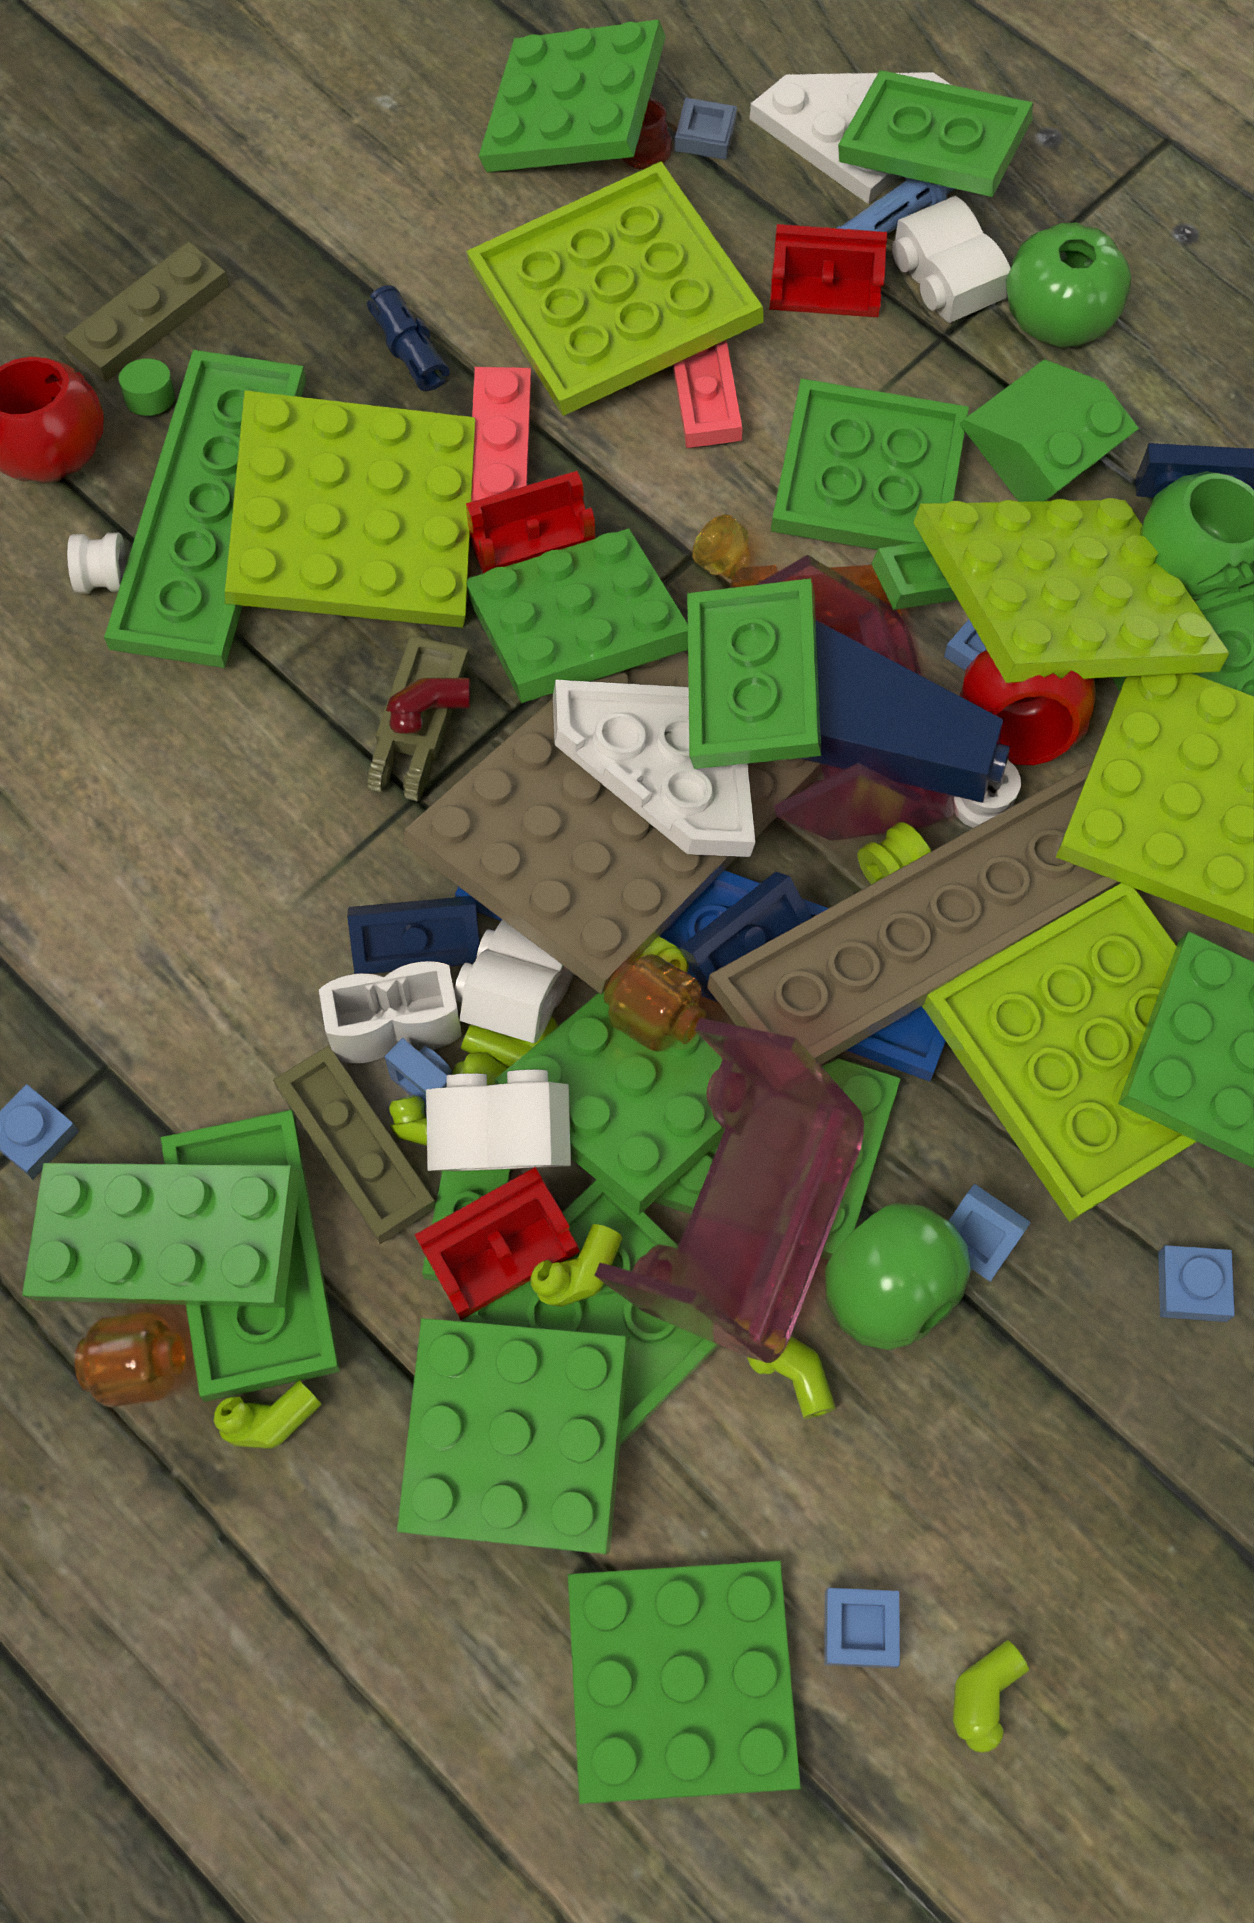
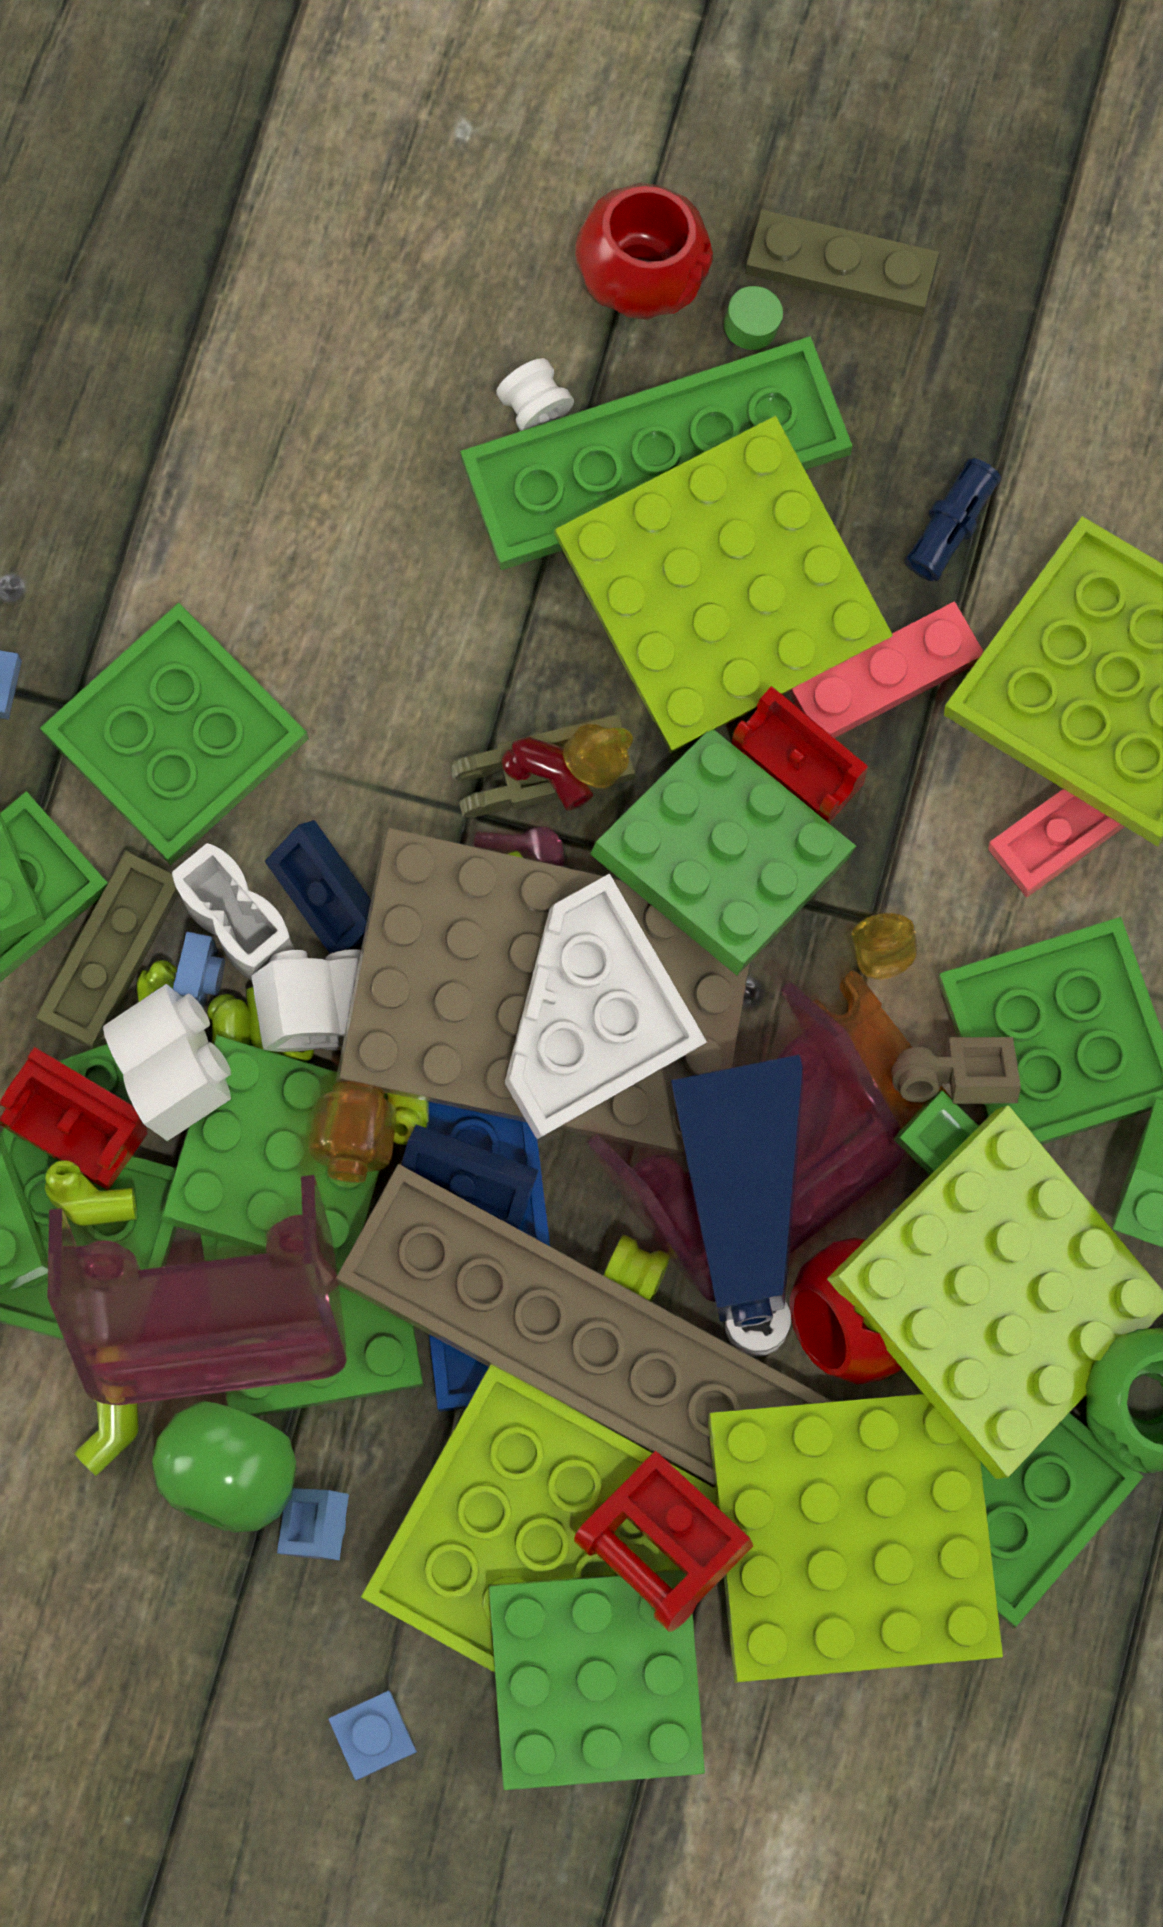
camera: 65 degrees right, 10 degrees up
bright green plate [687,579,821,769] -> none
none -> bright green plate [40,603,309,866]
none -> clear pink hand [474,827,564,866]
none -> clear yellow tile [563,724,633,788]
none -> red plate [574,1450,753,1632]
none -> dark tan plate [891,1037,1021,1104]

